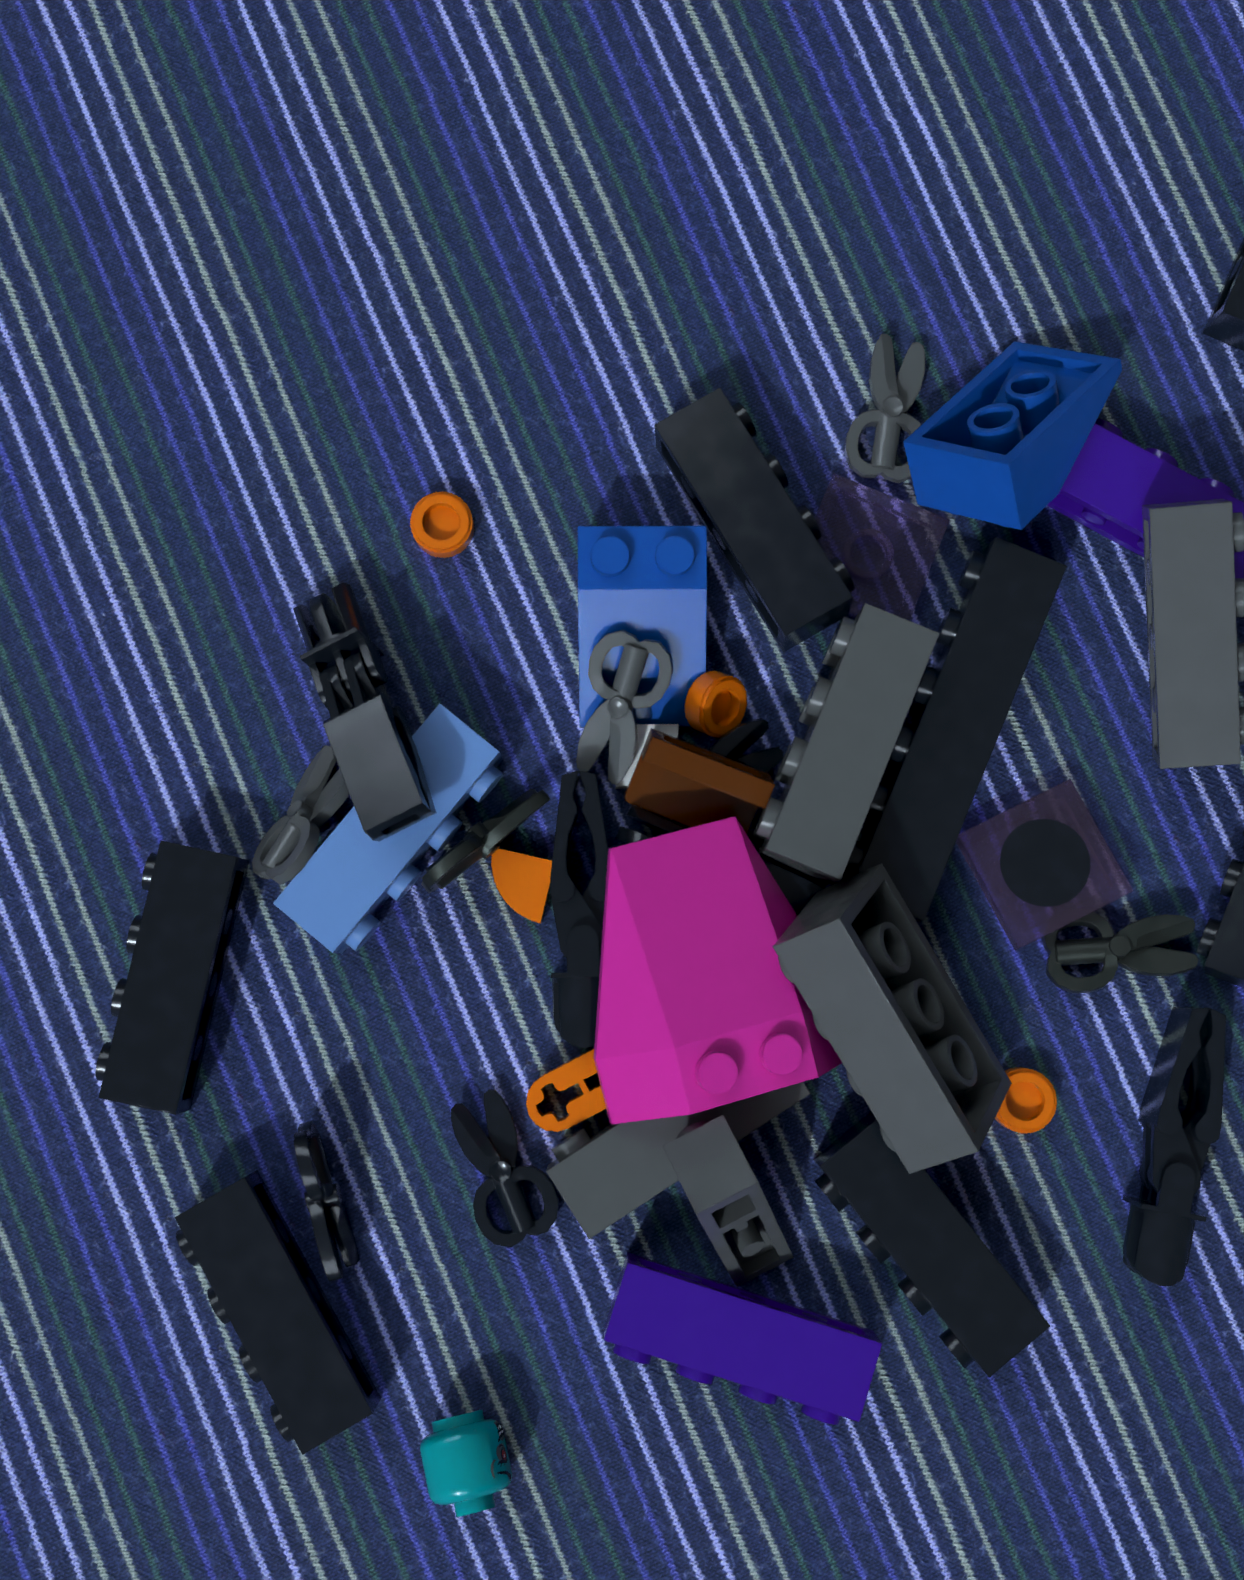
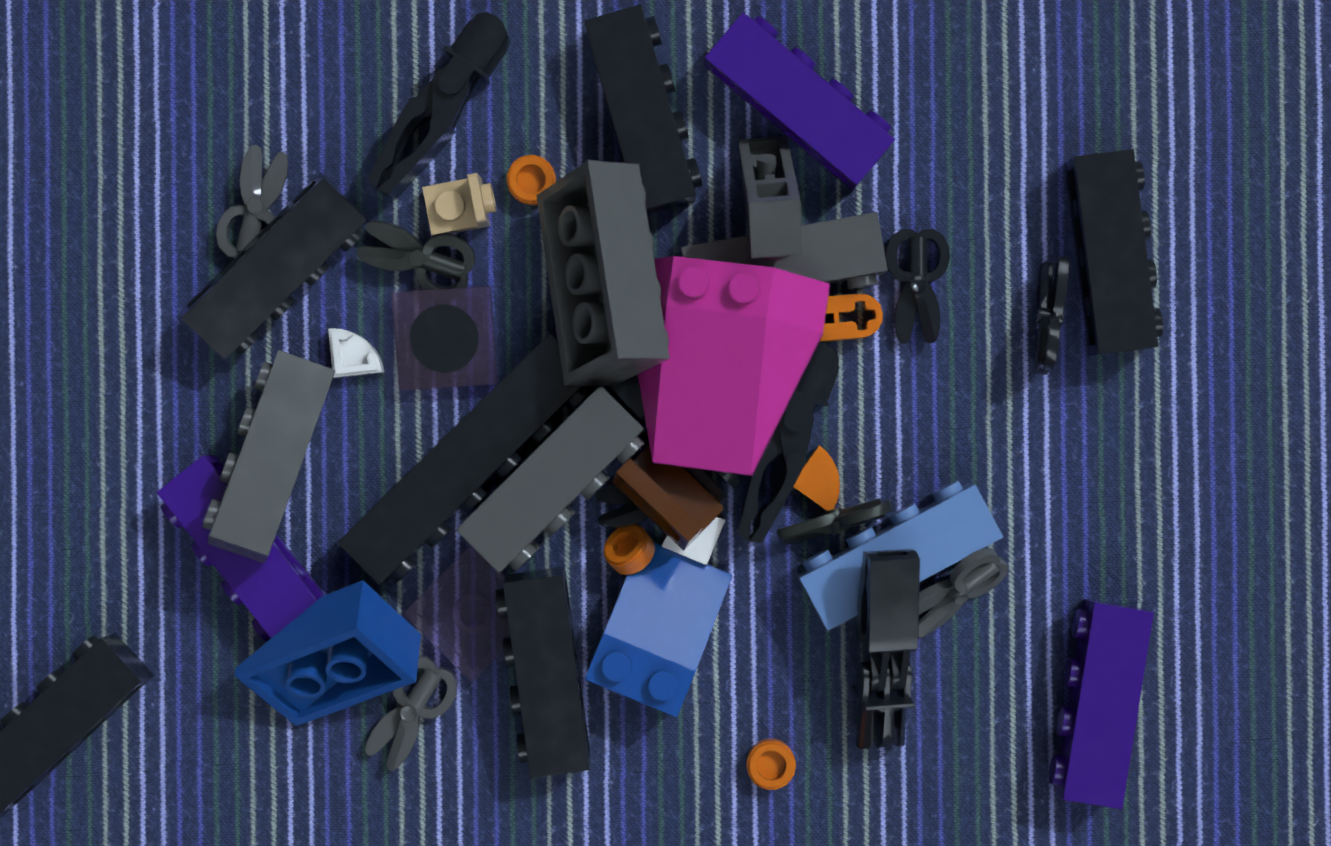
camera: 155 degrees left, 5 degrees up
black brick [95,840,249,1115] -> none
teal head [420,1410,512,1517] -> none
dark grey piece [576,630,674,785] -> none
none -> white tile [328,328,384,378]
none -> tan bracket [422,173,497,237]
none -> dark purple brick [1049,599,1154,810]

